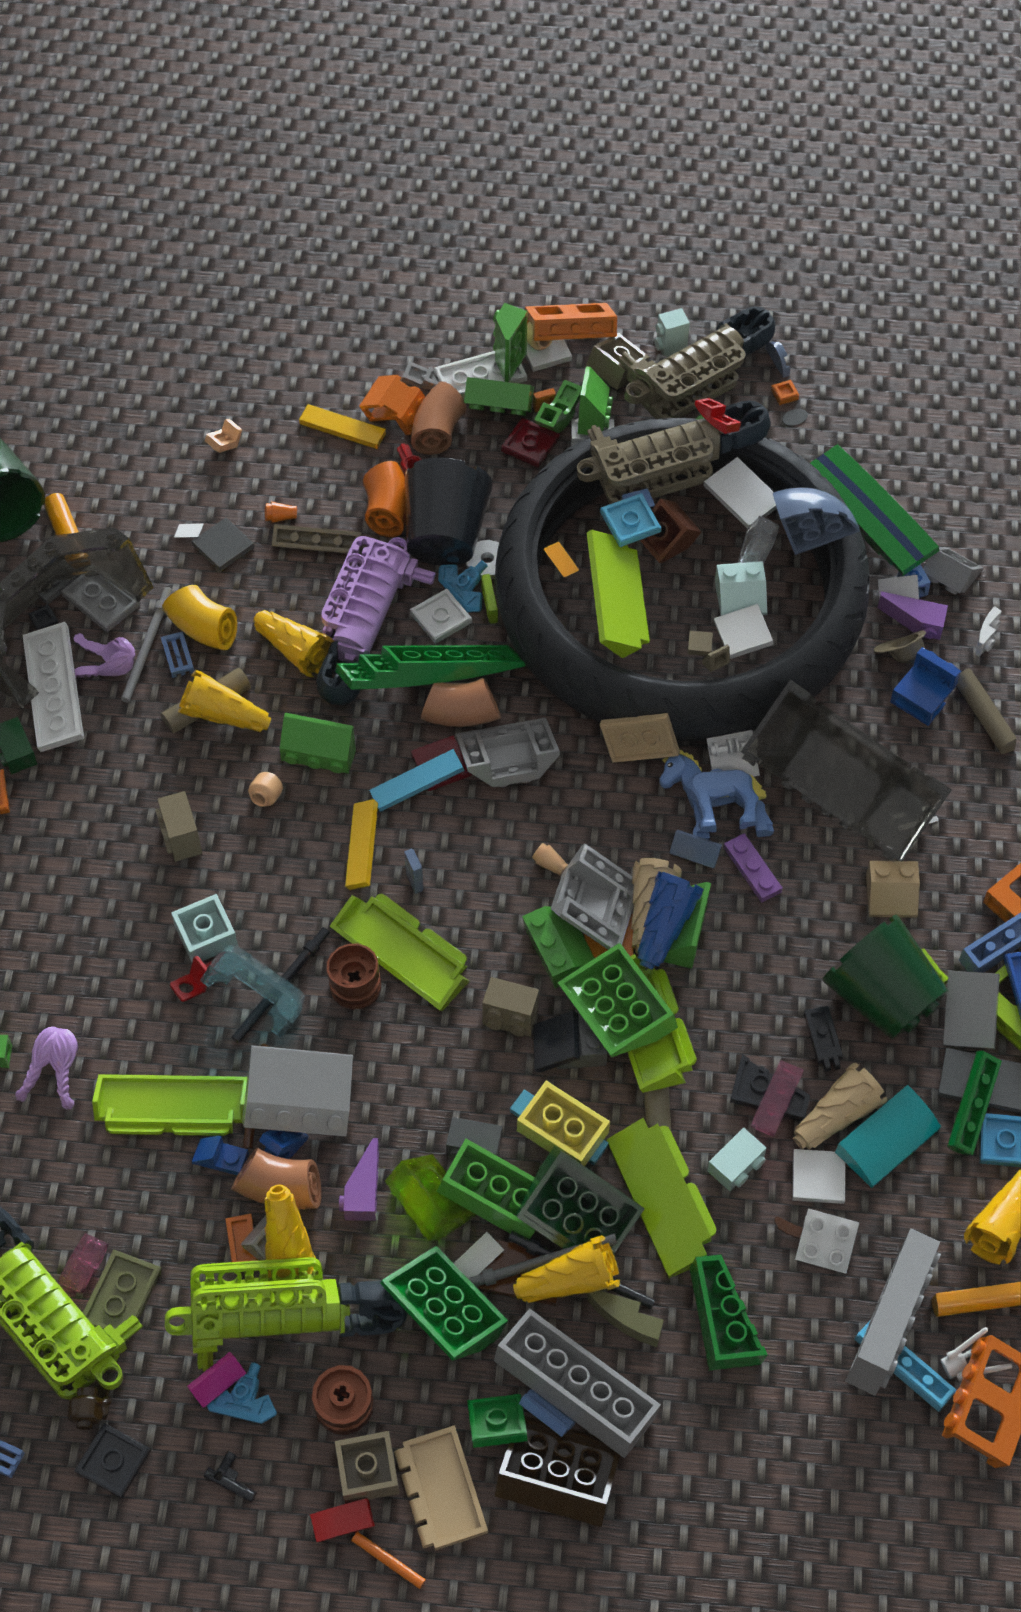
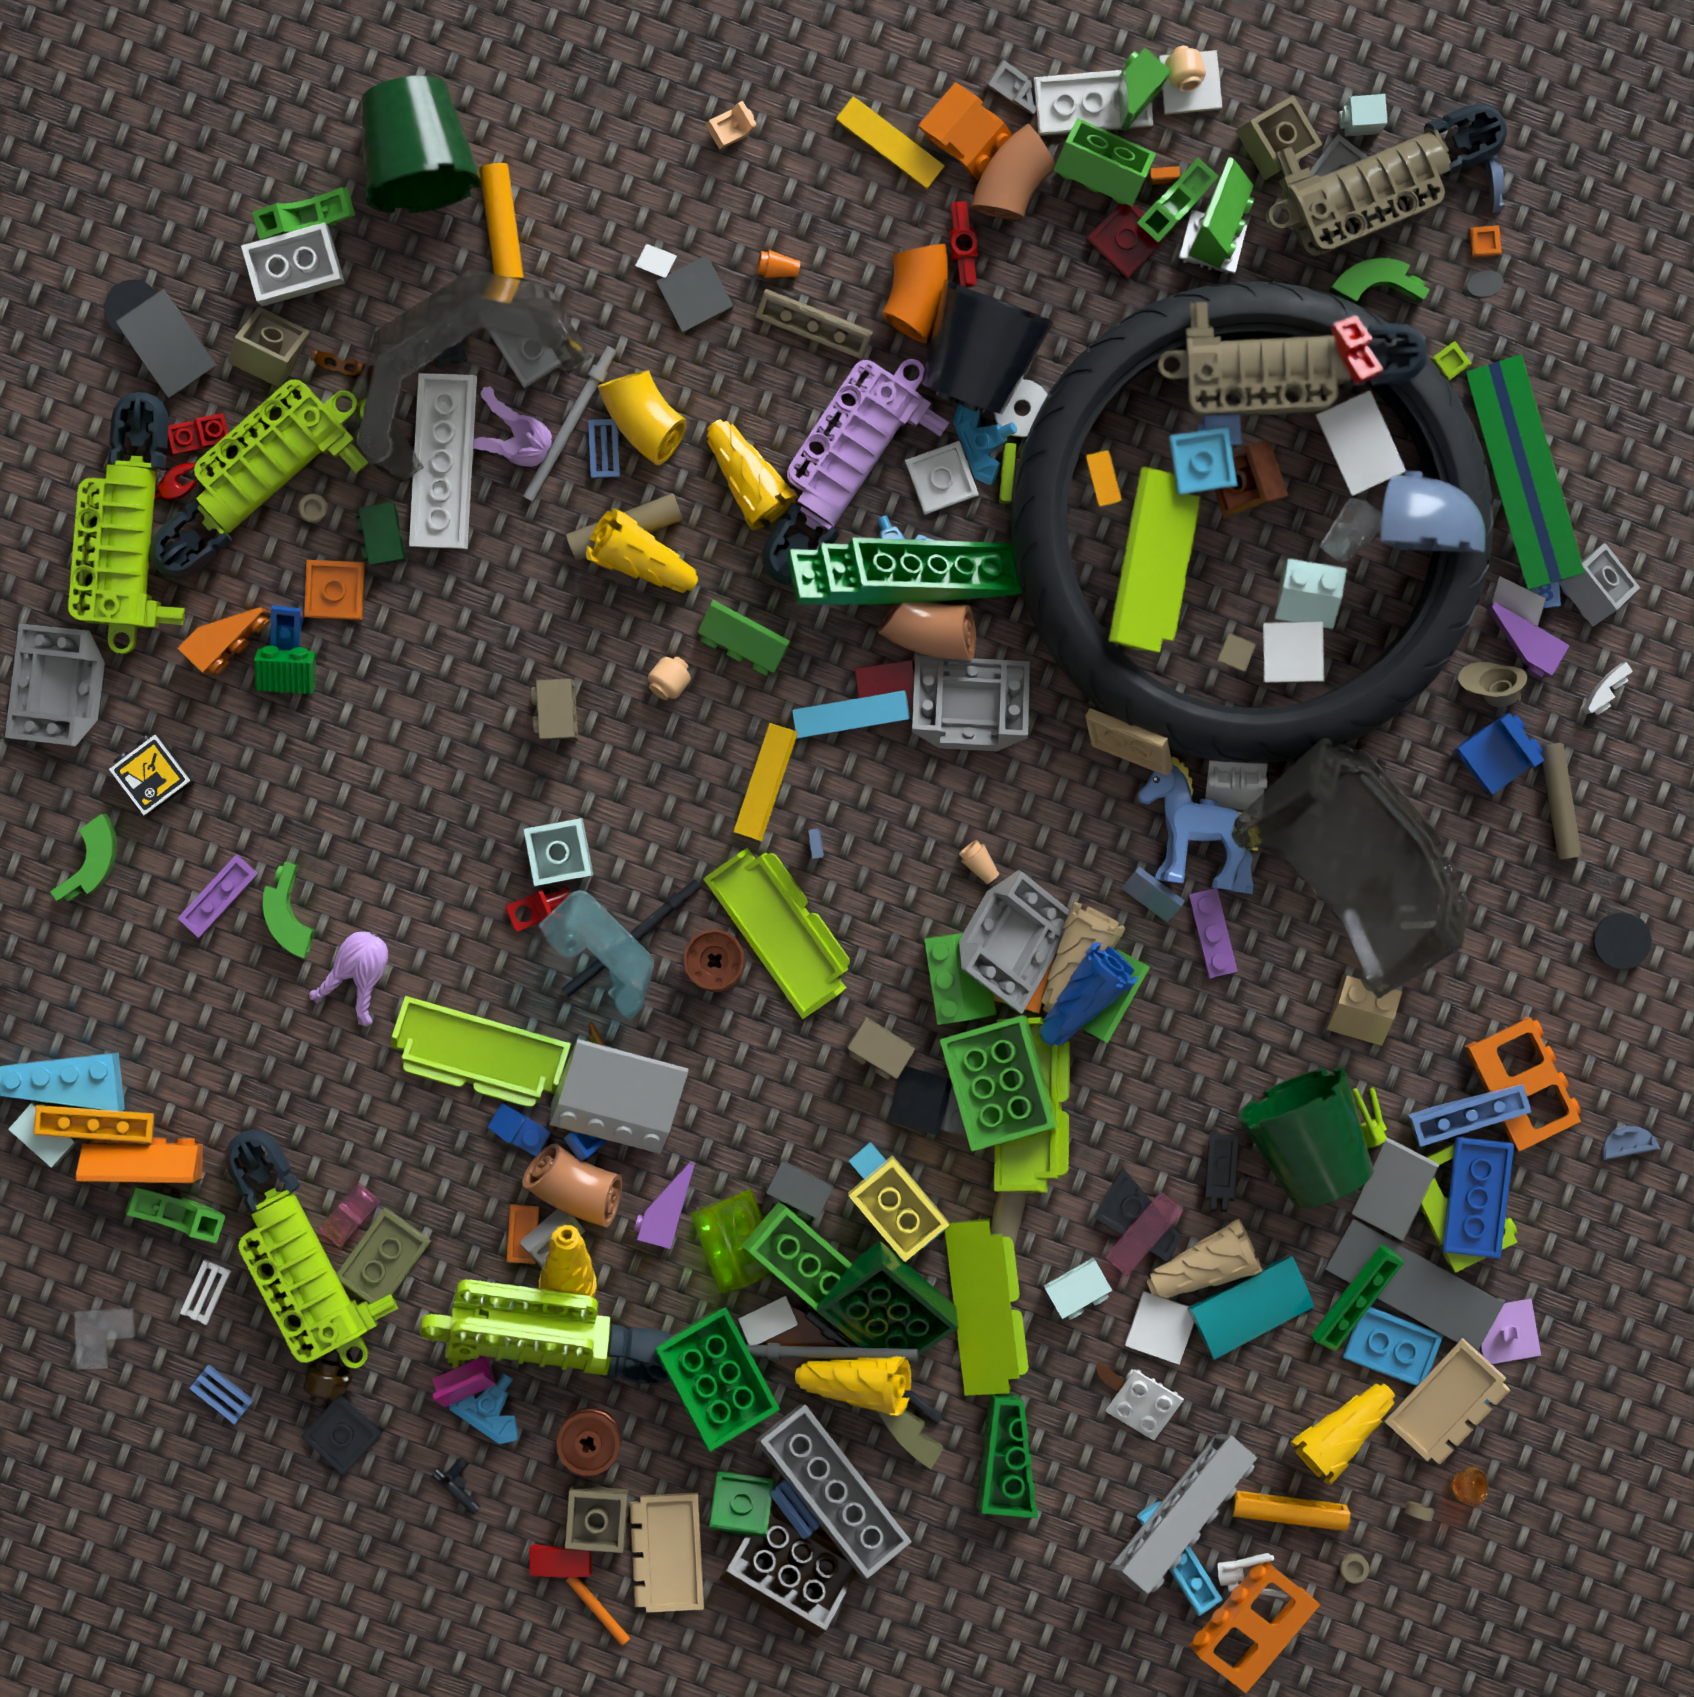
camera: 15 degrees right, 30 degrees up
orange window [525,303,617,341] -> none
dark tan slope [702,644,730,672] -> none

